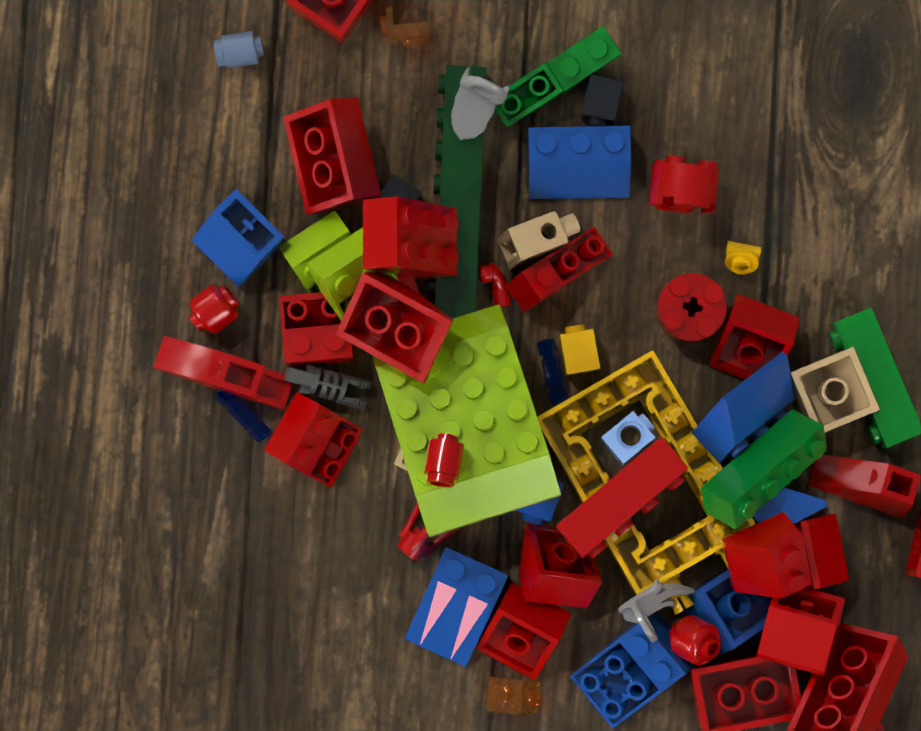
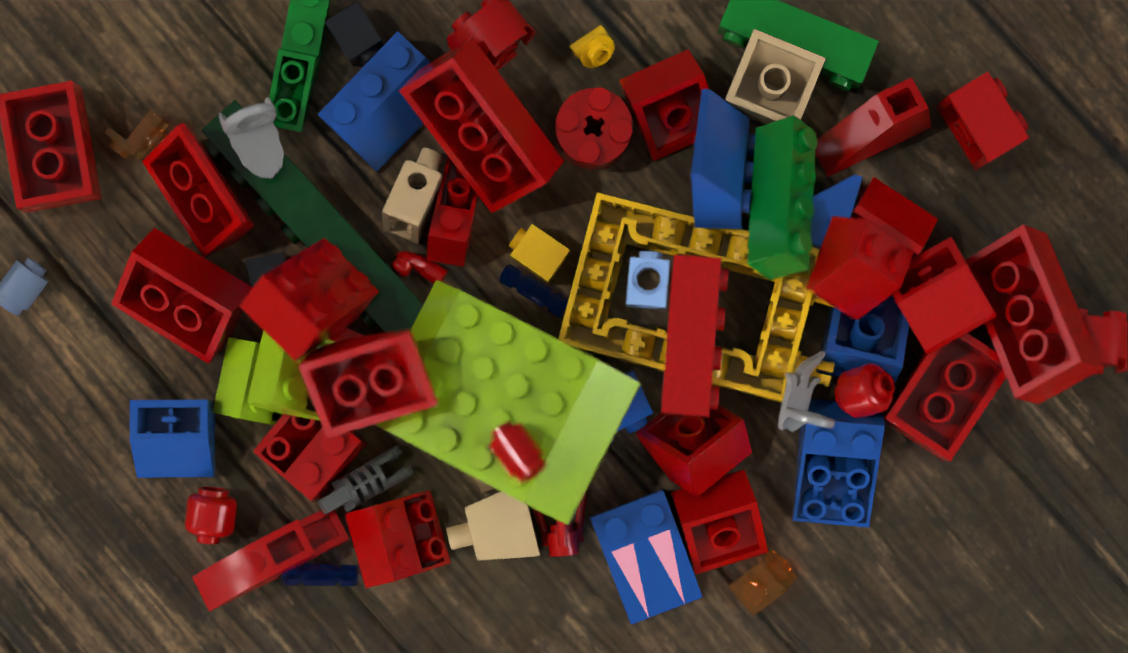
camera: 40 degrees left, 0 degrees up
none -> red slope [142,123,255,258]
none -> red brick [399,37,564,213]
none -> tan torso [446,491,540,561]

